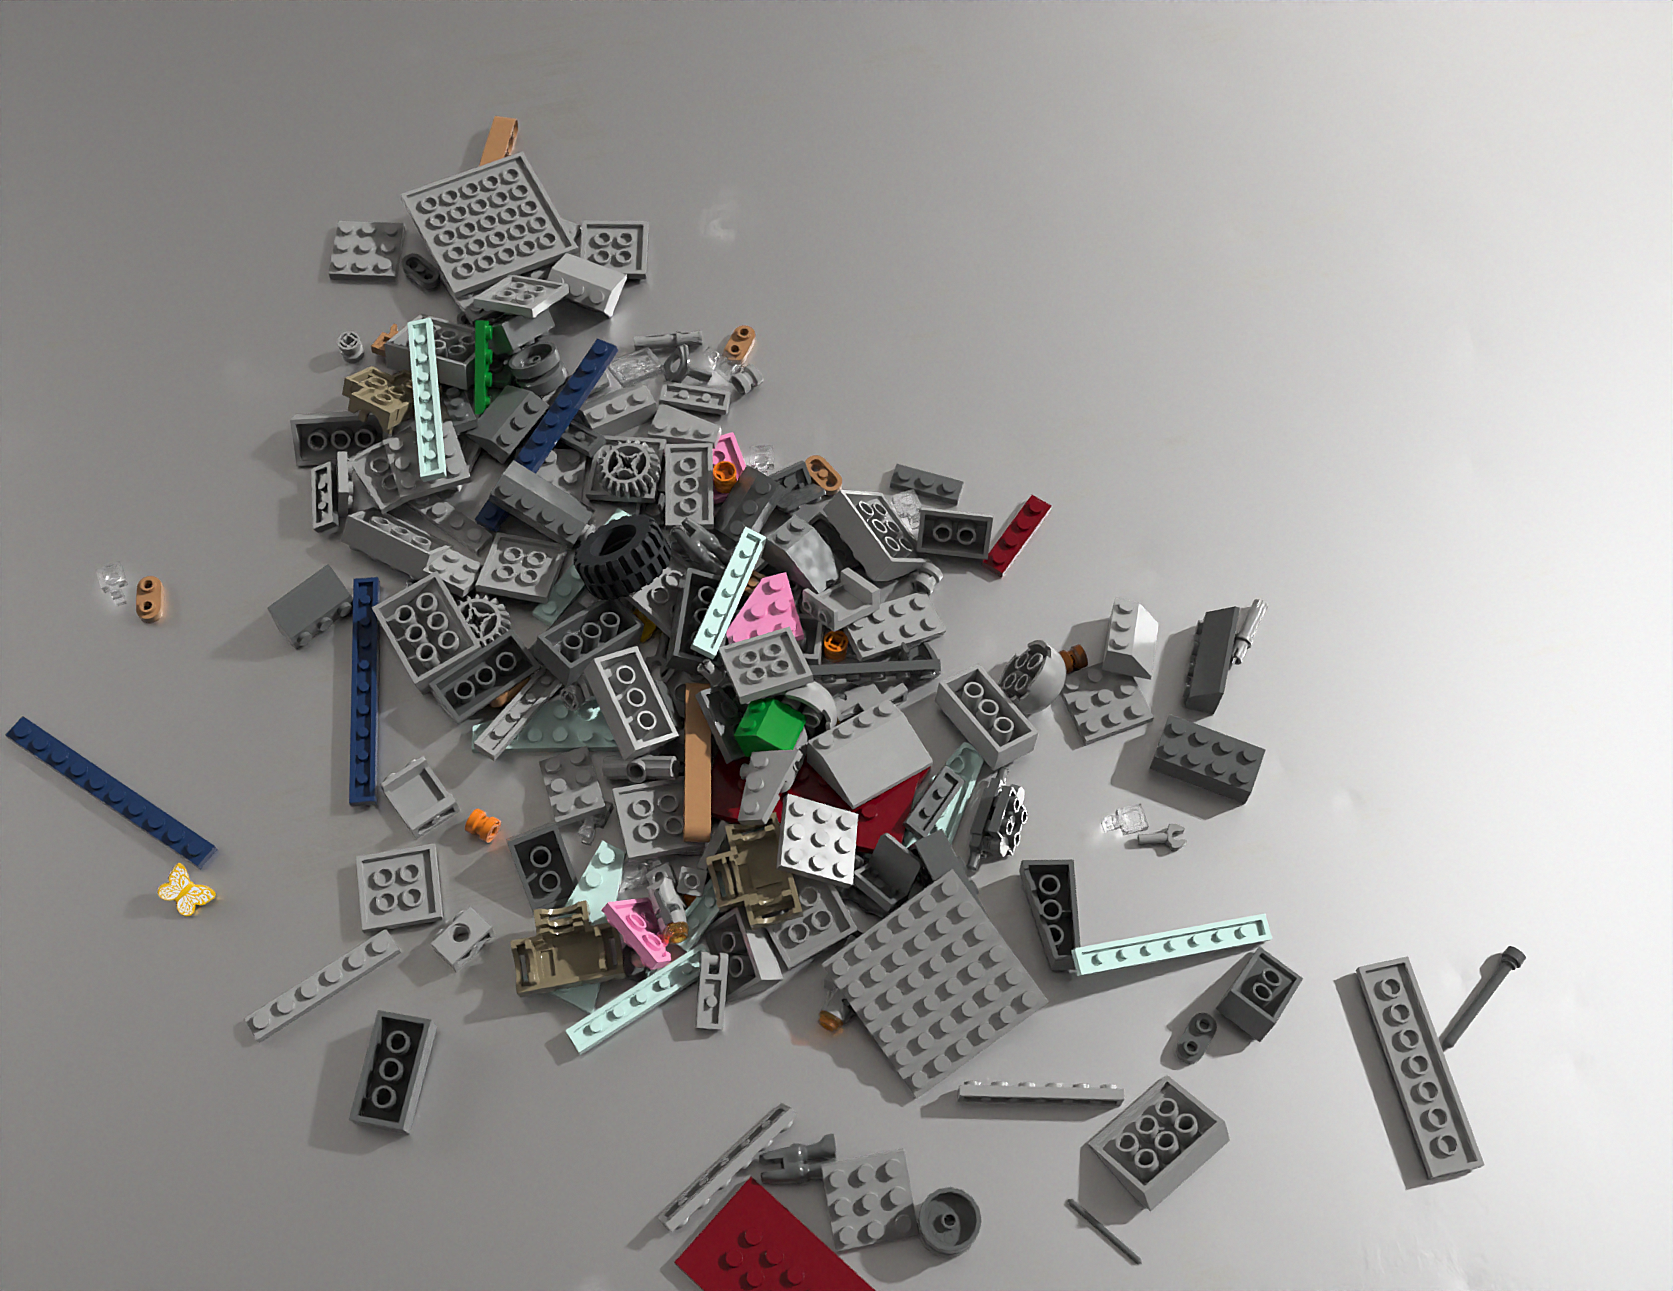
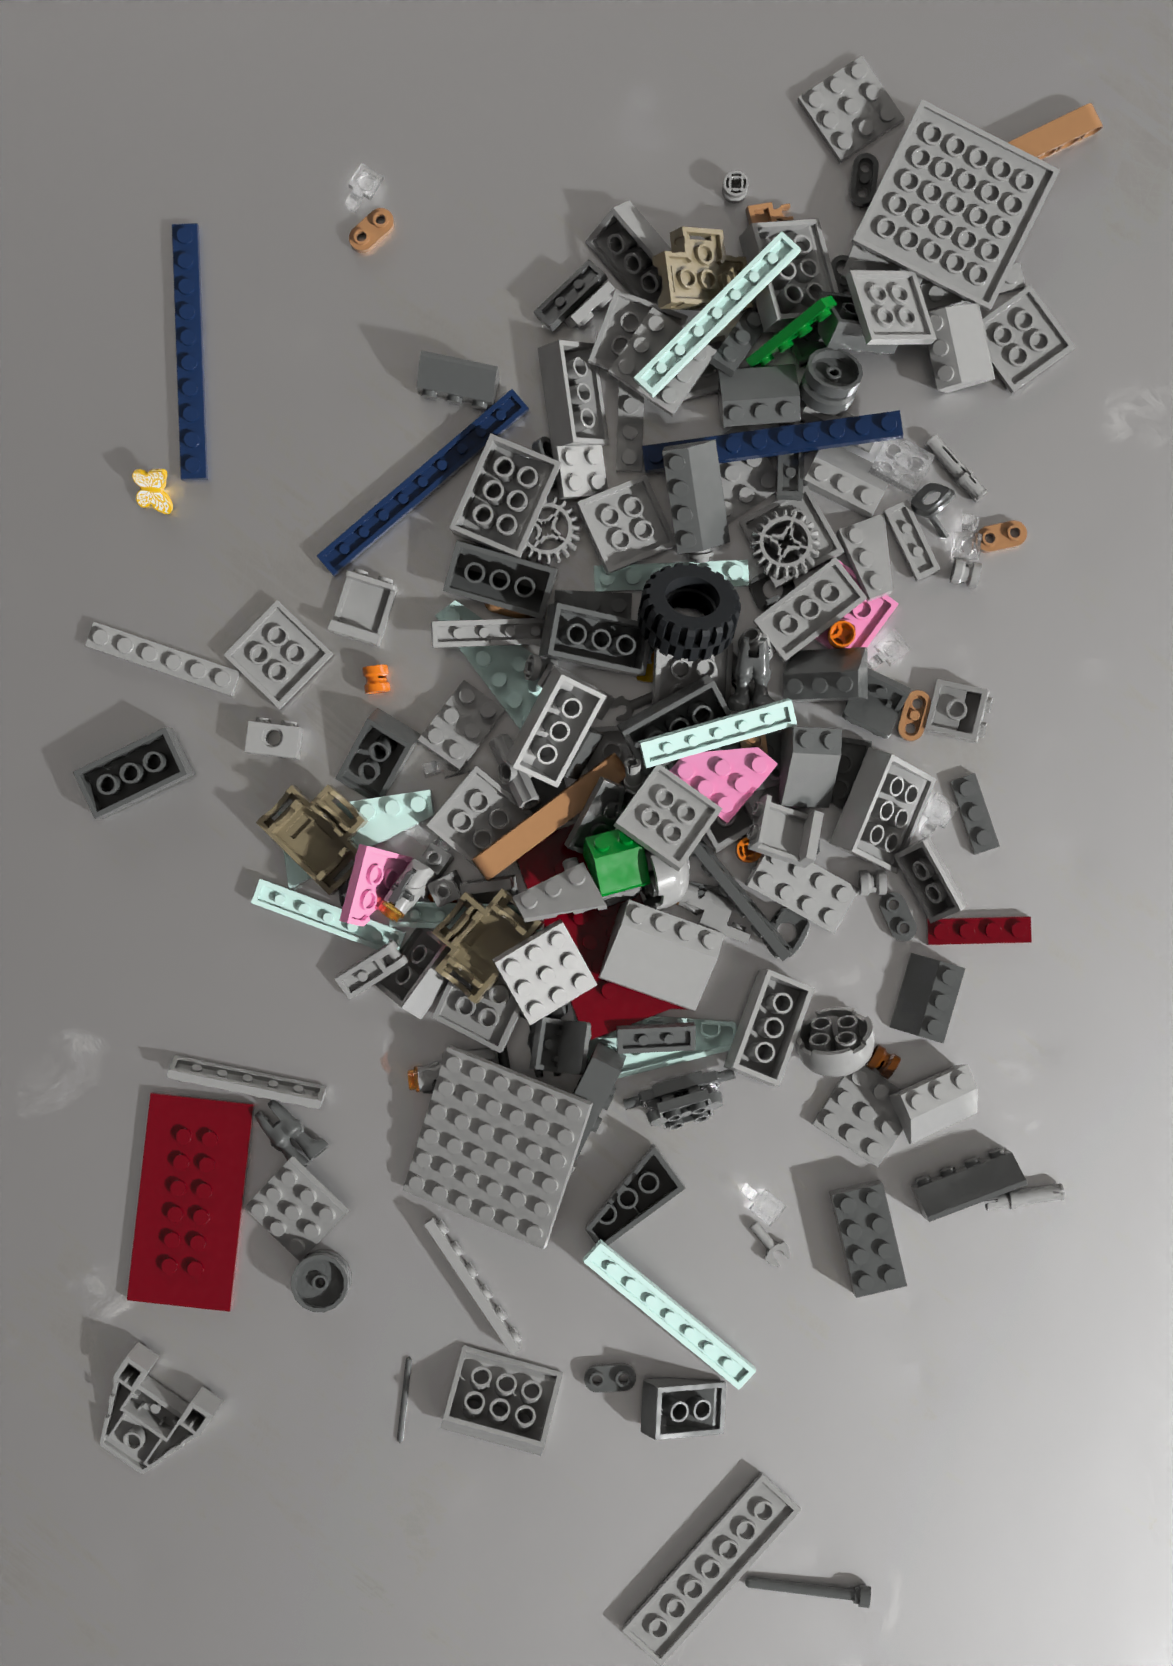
camera: 60 degrees right, 25 degrees up
none -> dark grey plate [879,892,917,941]
none -> dark grey slope [890,953,965,1044]
none -> light grey plate [925,679,993,743]

